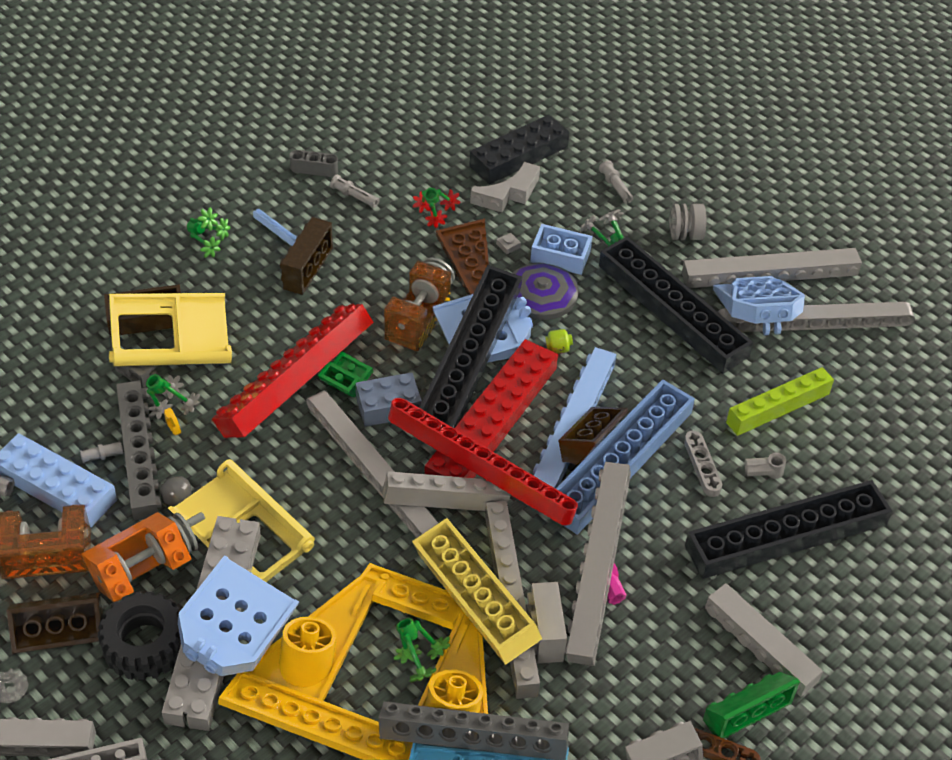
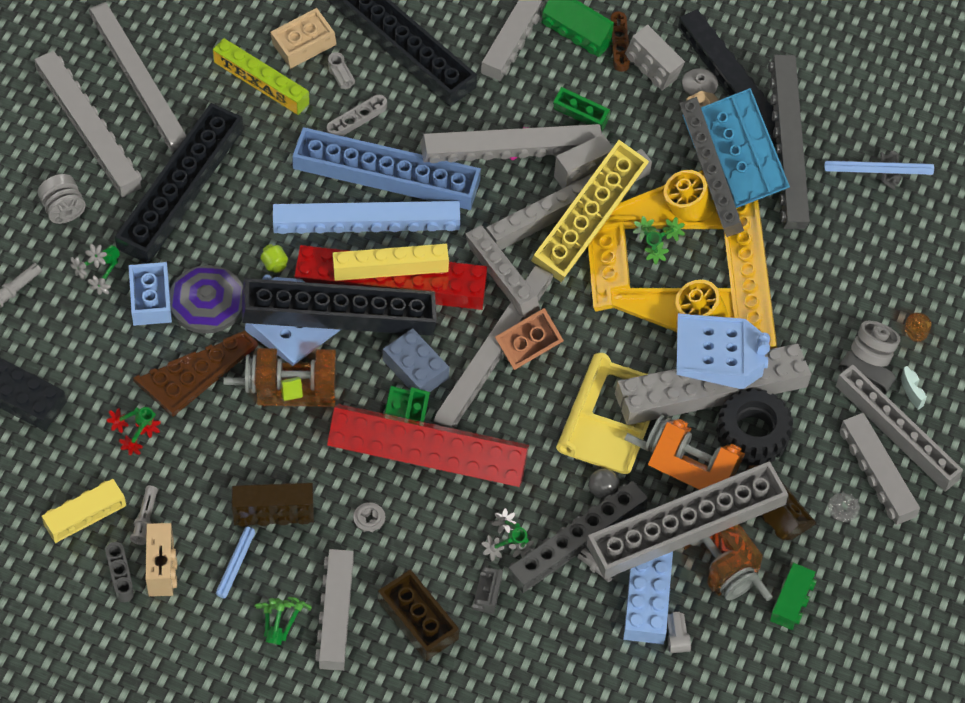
camera: 115 degrees left, 10 degrees up
light yellow piece [109,293,232,367] -> none
yellow tile [164,407,181,435] -> none
red beam [388,398,578,526] -> none
light grey arch [470,162,540,212] -> none
light grey plate [496,233,521,254] -> none
dark brown slope [558,407,628,465] -> none
light blue hinge [713,276,805,336] -> none
none -> light yellow brick [42,479,126,543]
none -> tan piece [146,523,177,596]
none -> tan piece [270,8,336,69]
none -> lime tile [280,377,303,401]
none -> light grey brick [316,549,354,671]
none -> light yellow brick [333,244,449,281]
none -> light grey gear [353,503,385,533]
none -> nougat slope [495,308,564,370]
none -> green brick [553,87,611,132]
none -> light grey brick [587,461,788,579]

